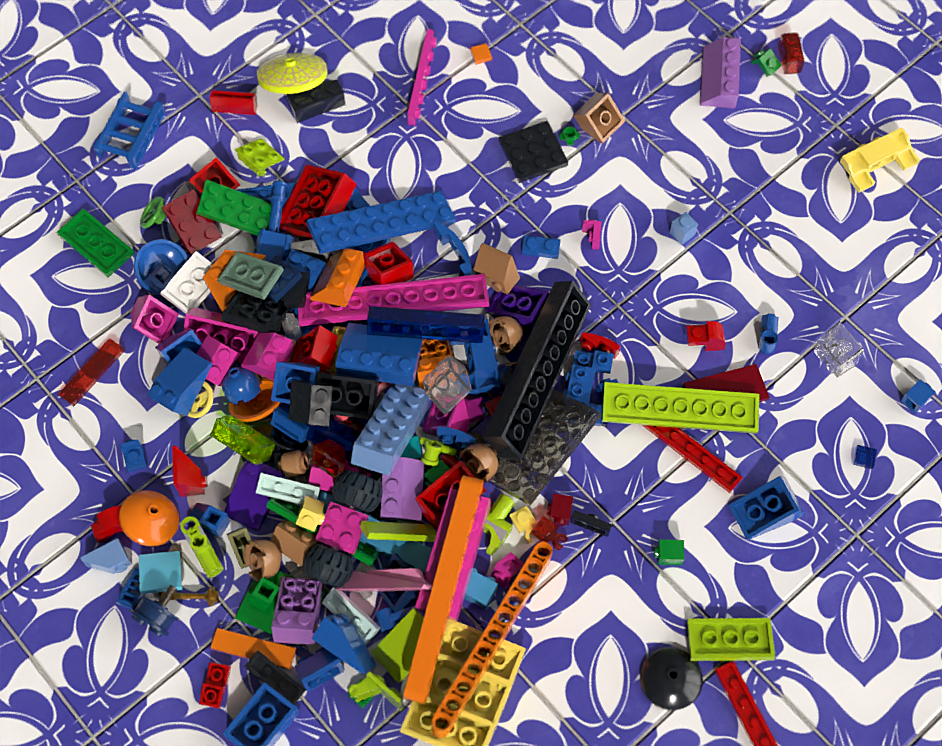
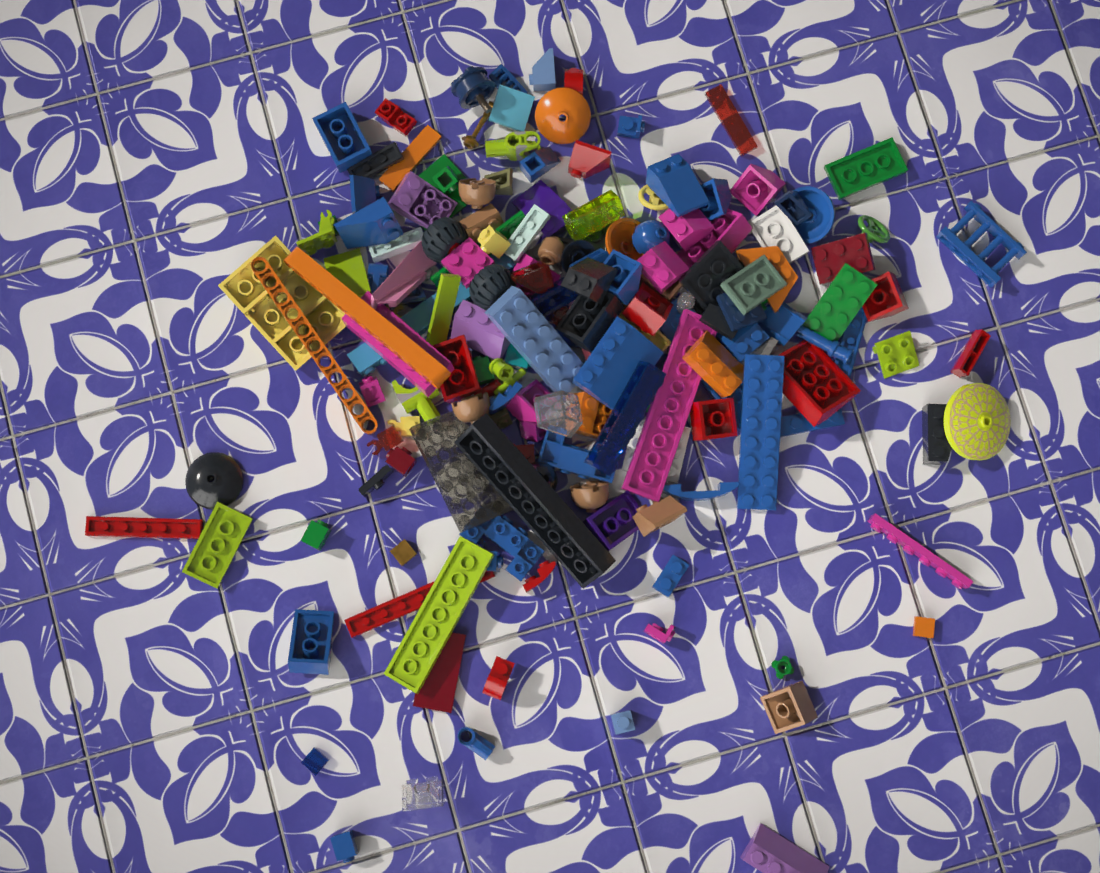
camera: 115 degrees right, 15 degrees up
black plate [498,120,569,183] -> none
none -> pearl gold tile [390,539,417,566]

